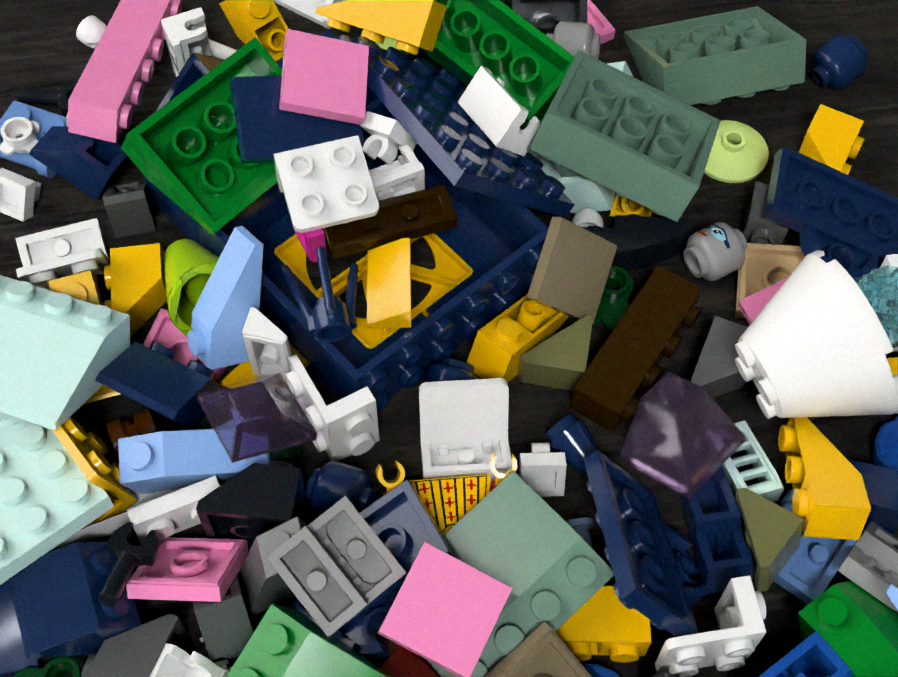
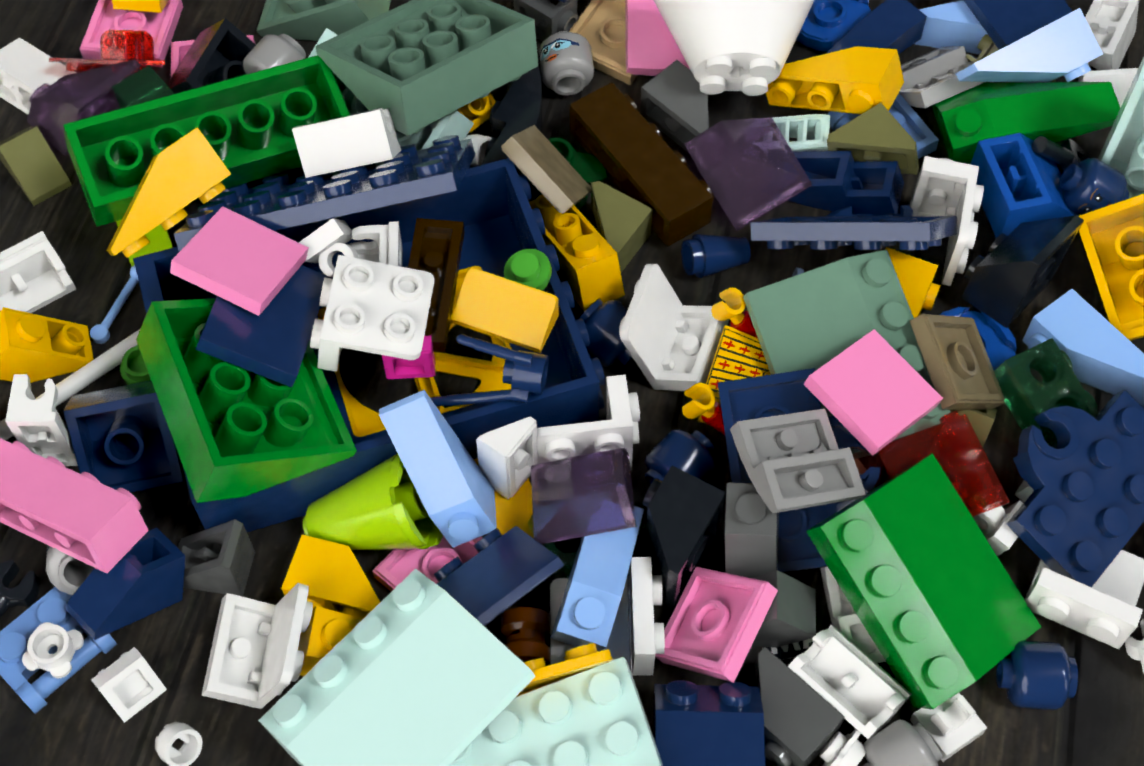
camera: 65 degrees left, 0 degrees up
black bar [98,522,158,607] -> none
white tile [519,443,567,497] -> none
none -> bright green plate [504,249,552,291]

